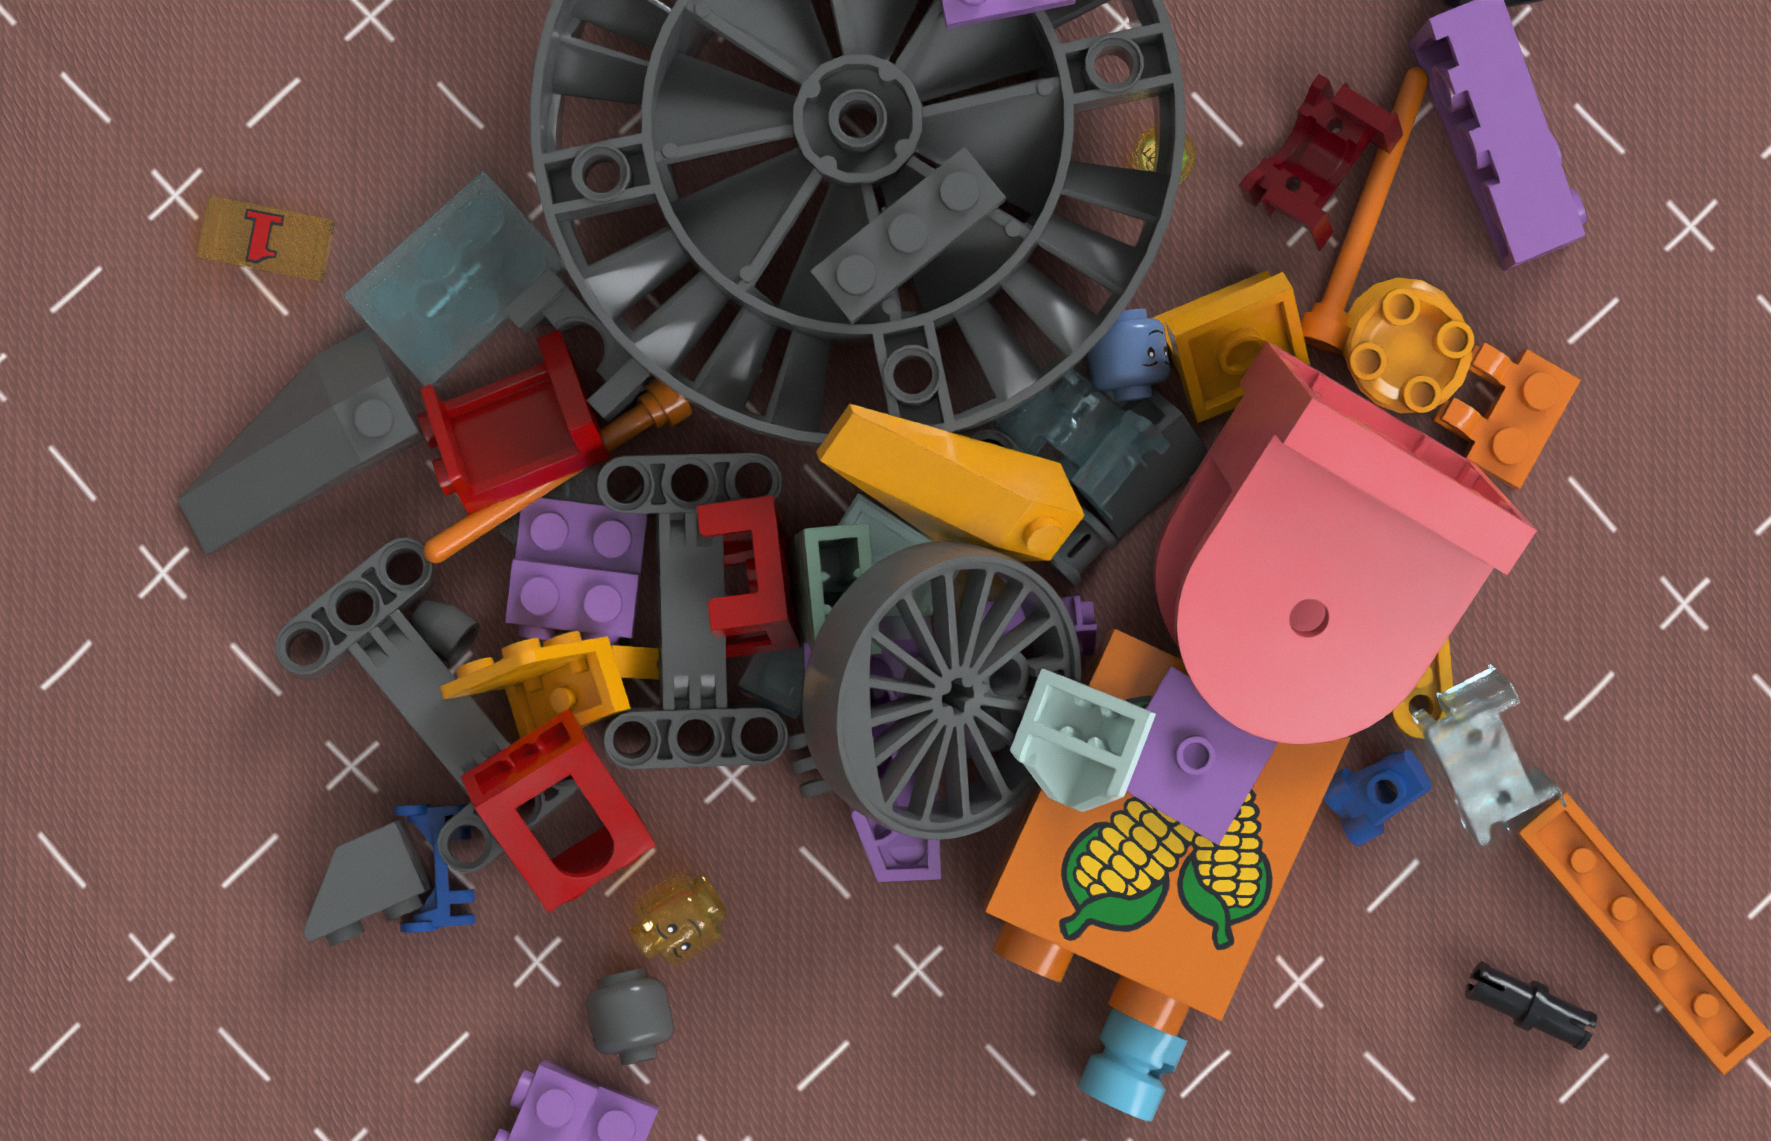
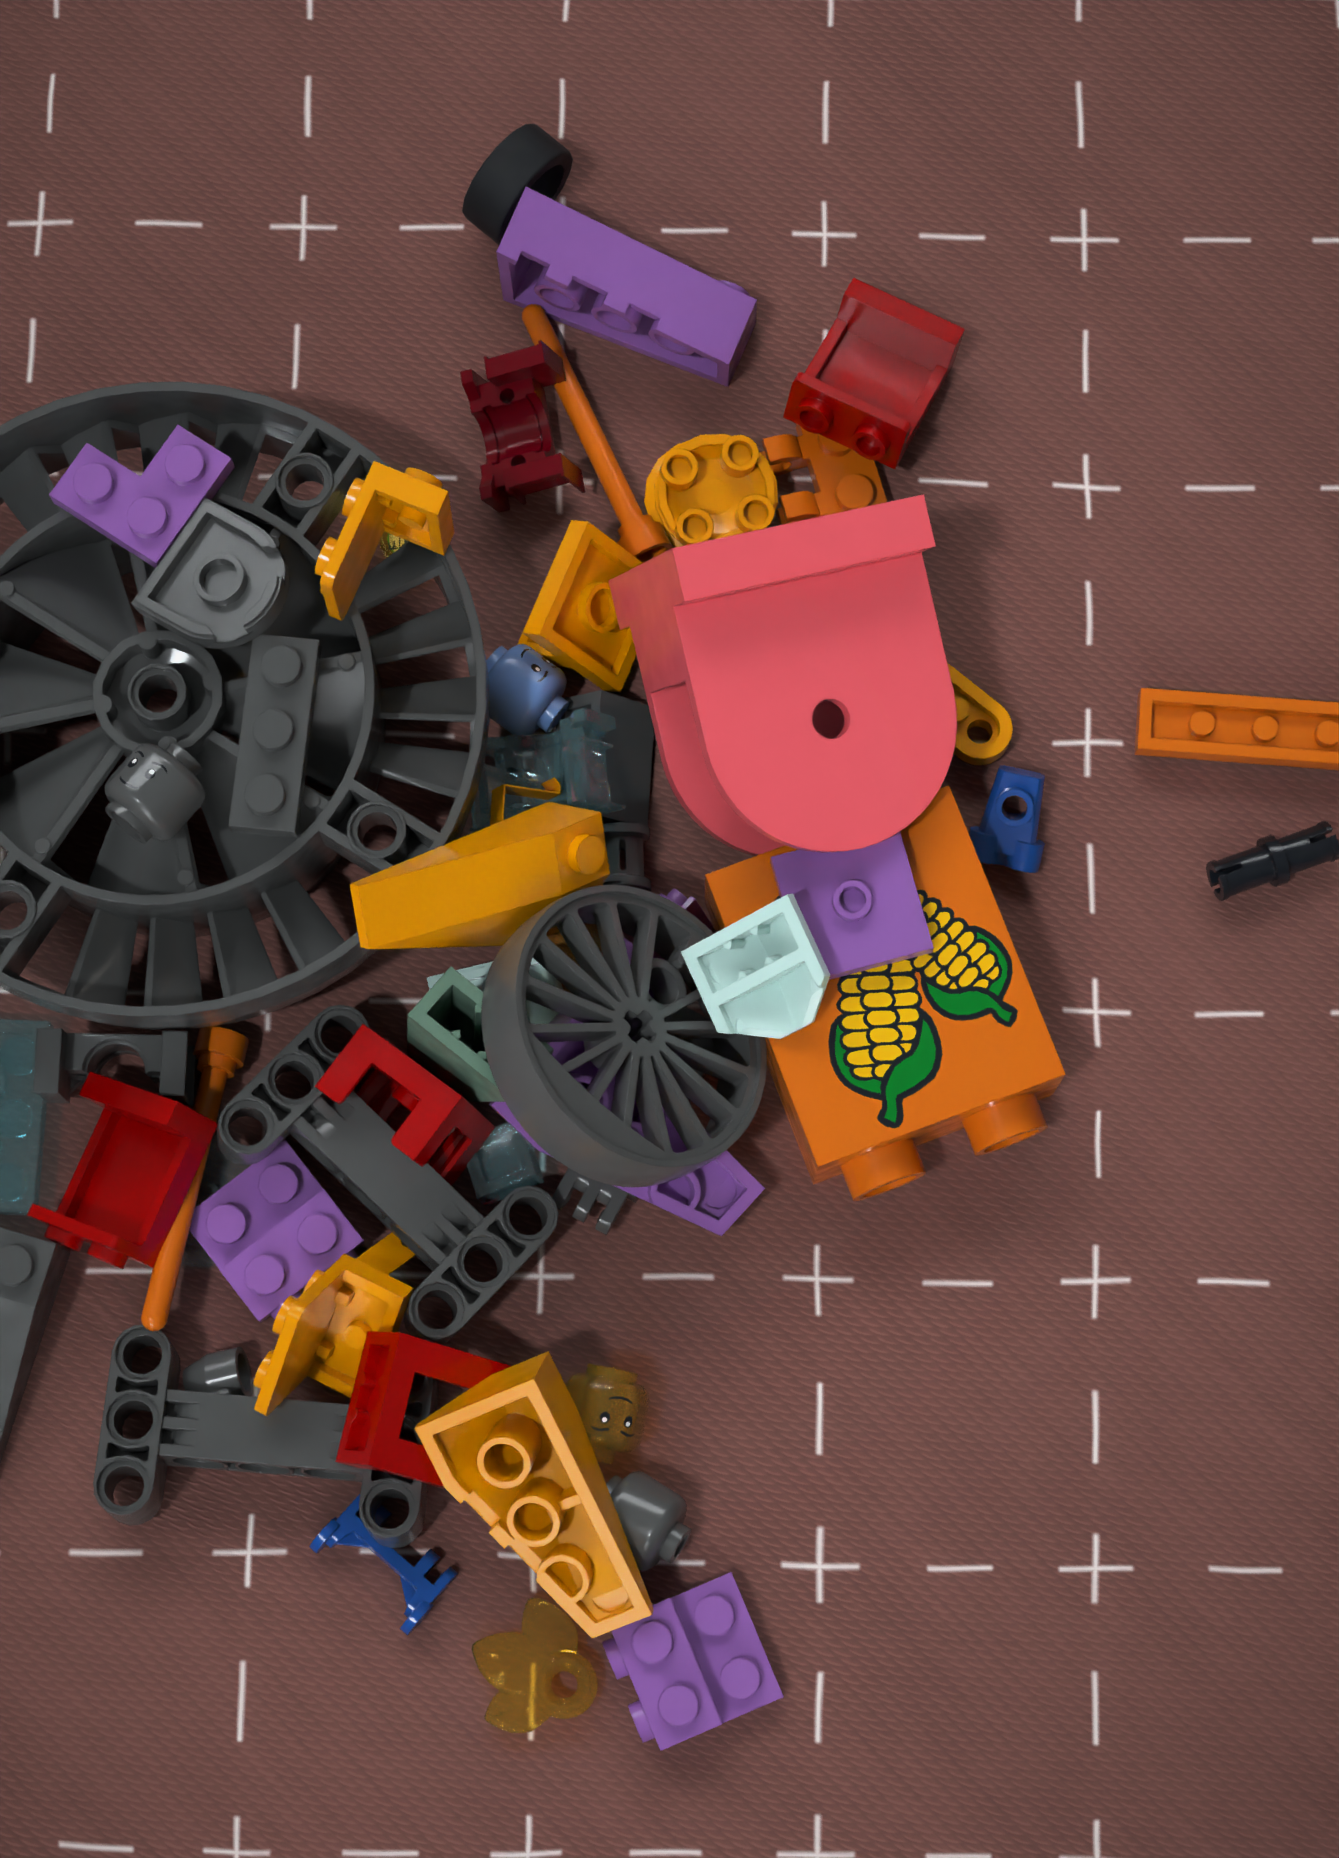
camera: 40 degrees left, 10 degrees down
dark grey slope [303,819,434,947] -> none
medium azure wheel [1077,1007,1188,1122] -> none
clear light blue piece [1412,664,1567,847] -> none
none -> dark grey head [105,743,205,844]
none -> dark grey tile [131,497,290,649]
none -> light orange bracket [315,461,455,621]
none -> light orange wedge [414,1351,654,1638]
none -> clear yellow plate [472,1598,598,1733]
none -> light orange piece [490,777,561,825]
none -> red panel [783,278,965,469]

